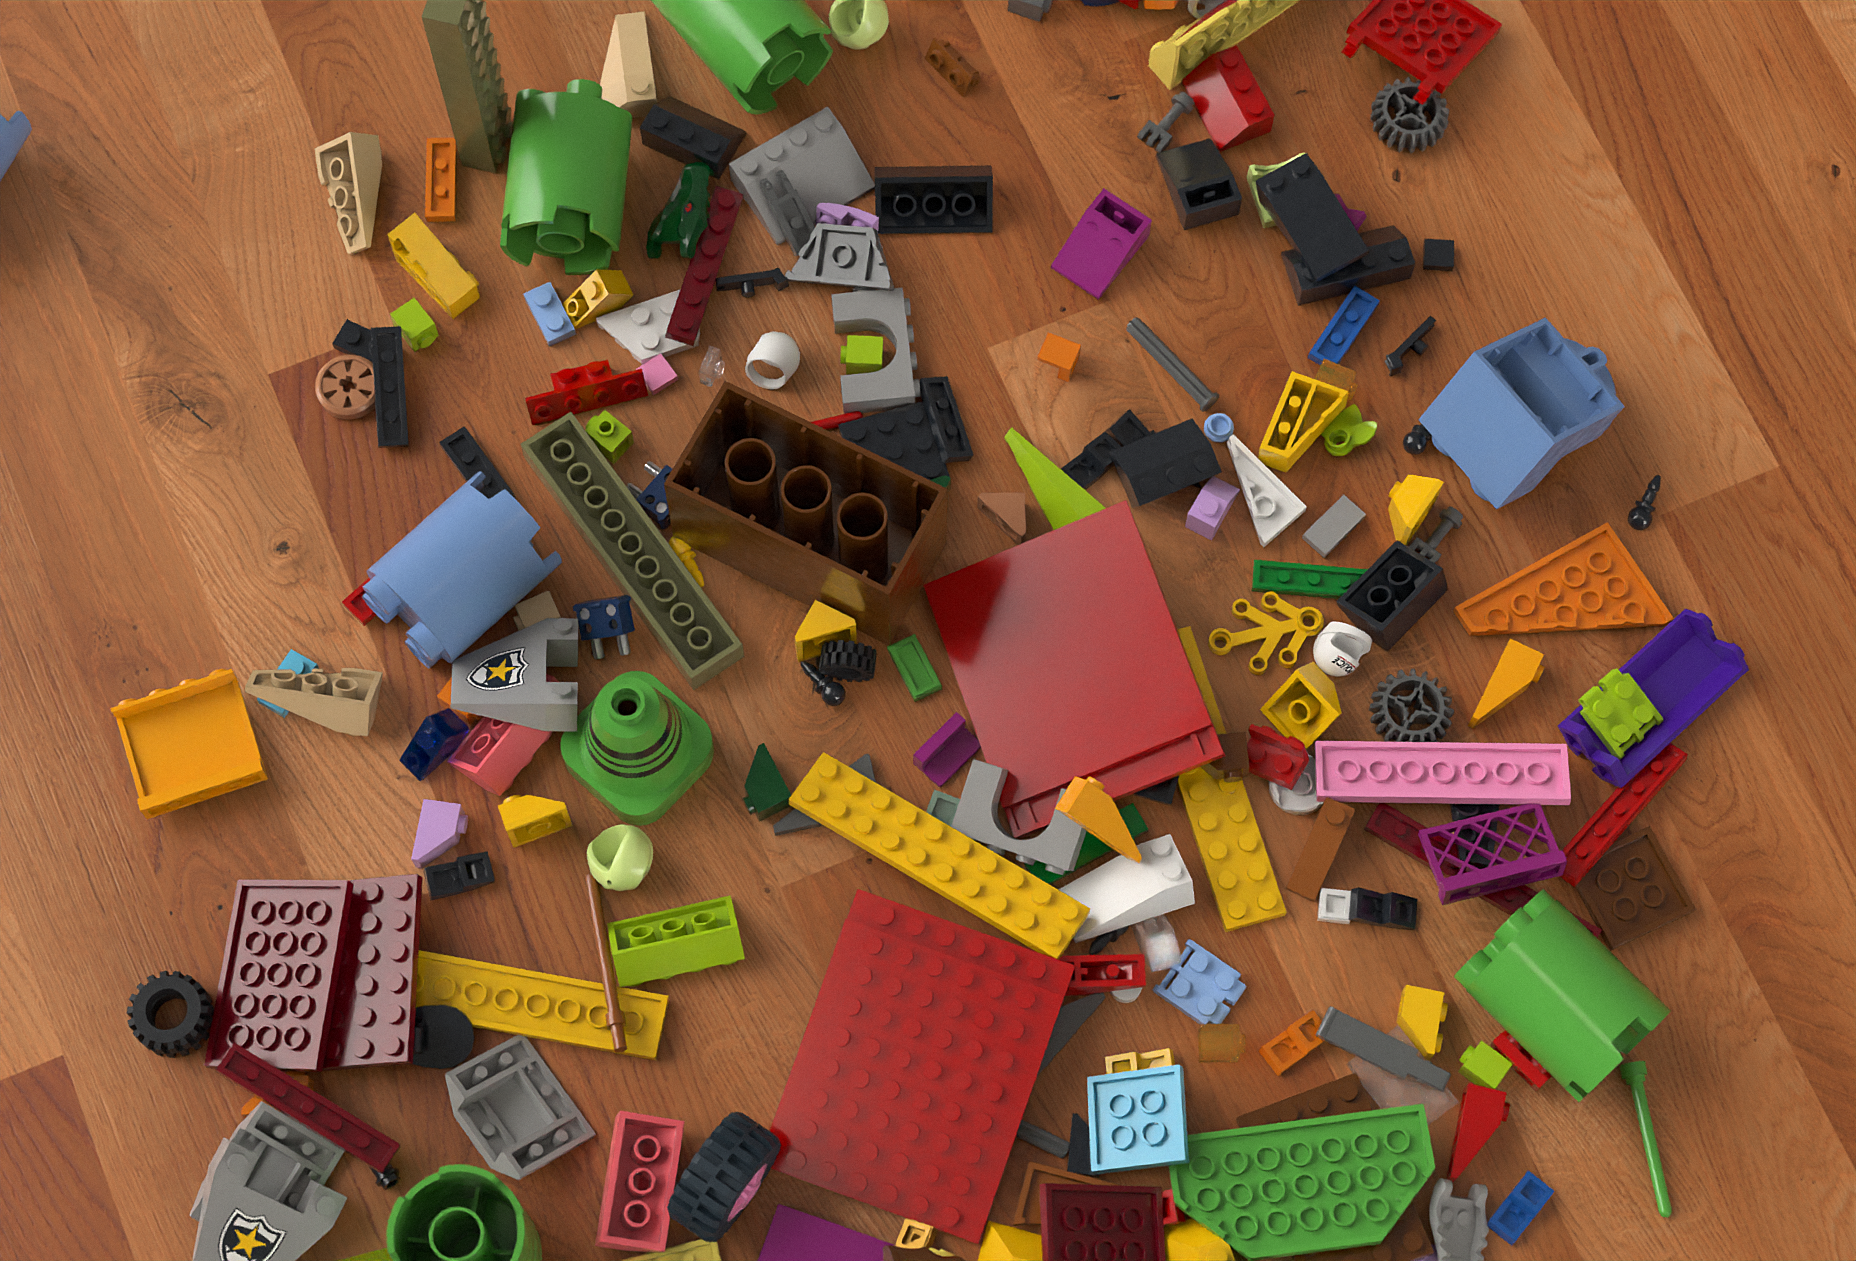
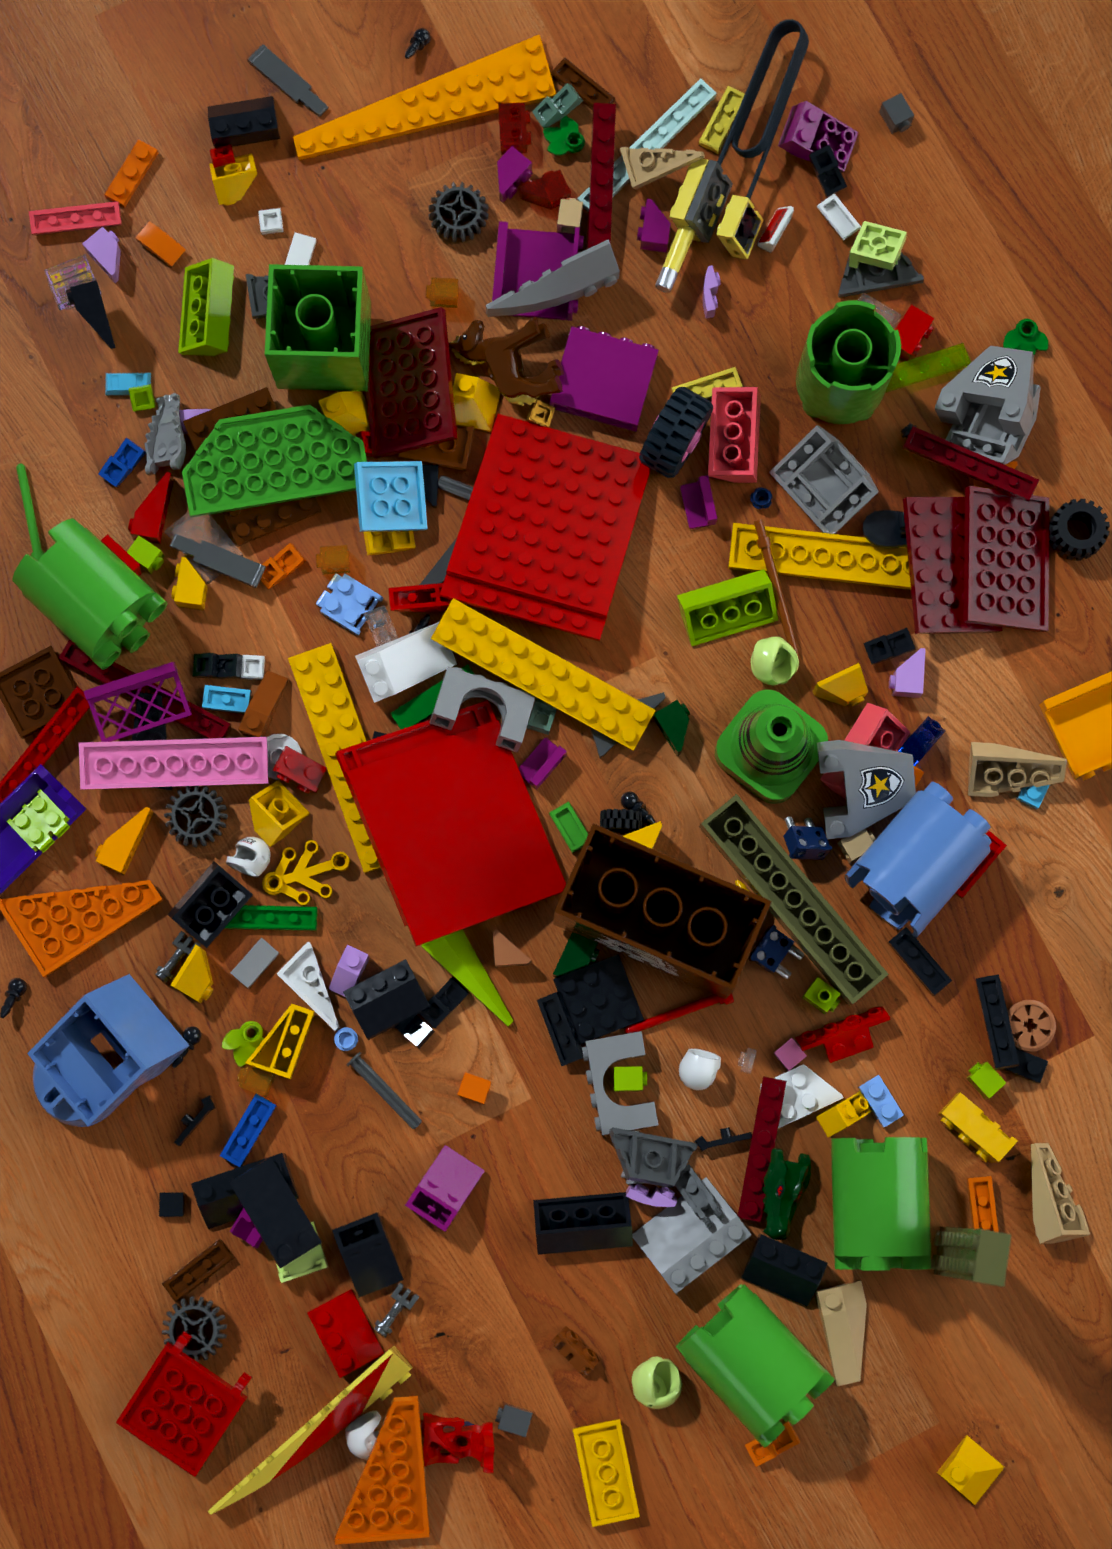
camera: 175 degrees right, 10 degrees up
light orange slope [1055,776,1142,863] -> none
reddish brown slope [1200,732,1249,783] -> none
none -> reddish brown tile [162,1239,234,1303]
none -> medium azure plate [202,685,252,714]
none -> magenta panel [680,475,717,529]
none -> dark blue plate [750,487,772,510]

